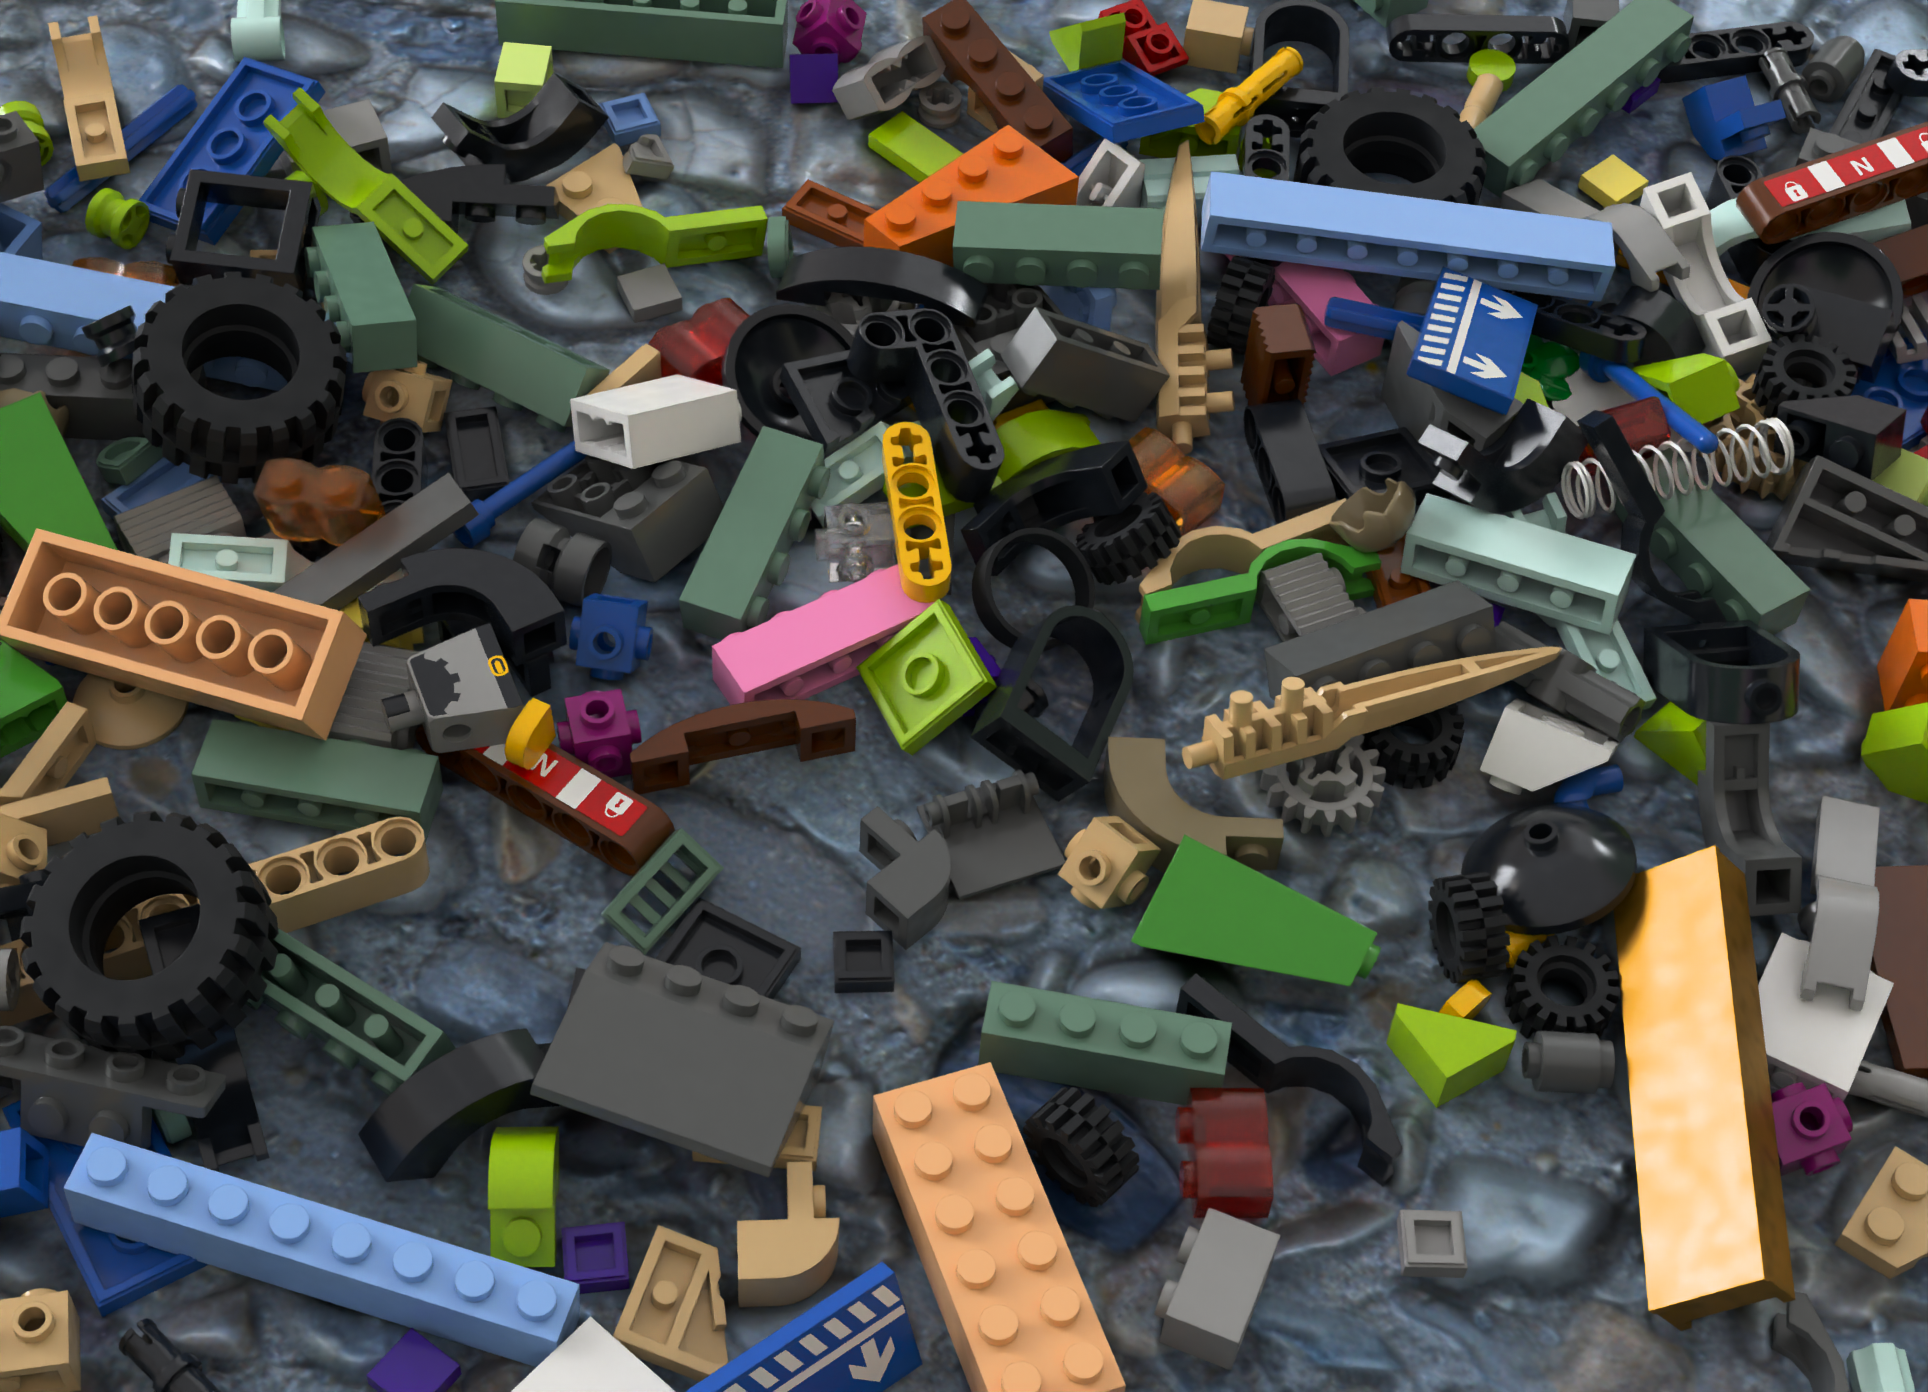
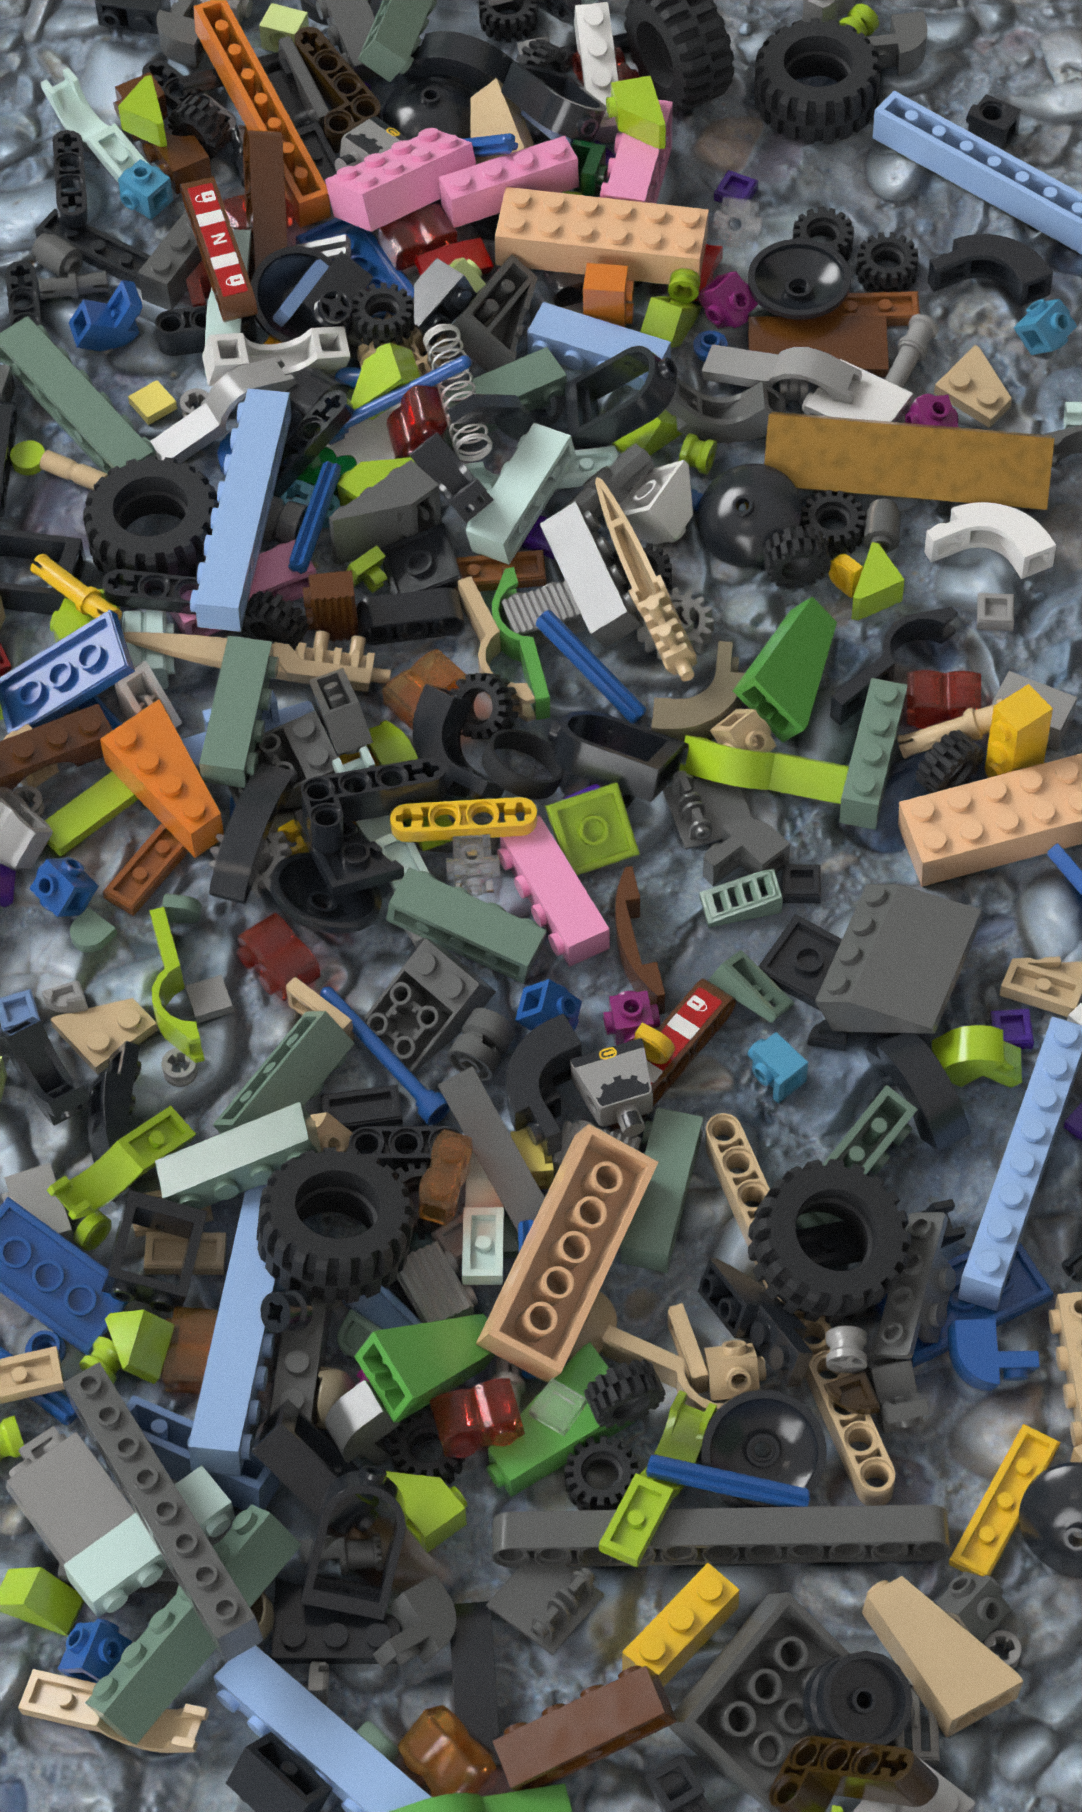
camera: 80 degrees left, 5 degrees up
white brick [570,374,742,469] -> none
tan brick [737,1161,839,1308] -> none
dark tan hair [1329,478,1416,553] -> none
blue tile [1406,266,1538,415] -> none
none -> blue plate [25,1330,66,1363]
none -> blue brick [29,857,99,917]
none -> sand green tile [70,907,117,953]
none -> lime slope [105,1310,175,1384]
none -> medium blue tile [273,259,329,327]
none -> lime tile [347,545,387,594]
none -> light blue brick [527,302,671,390]
none -> blue axle [536,610,646,724]
none -> lime wheel [678,433,717,475]
none -> lime piece [679,734,849,804]
none -> blue plate [693,330,728,362]
none -> sand green slope [699,868,783,928]
none -> dark azure brick [747,1032,808,1104]
none -> tan pin [897,698,1004,759]
none -> white arch [924,502,1056,579]
none -> yellow brick [985,684,1053,778]

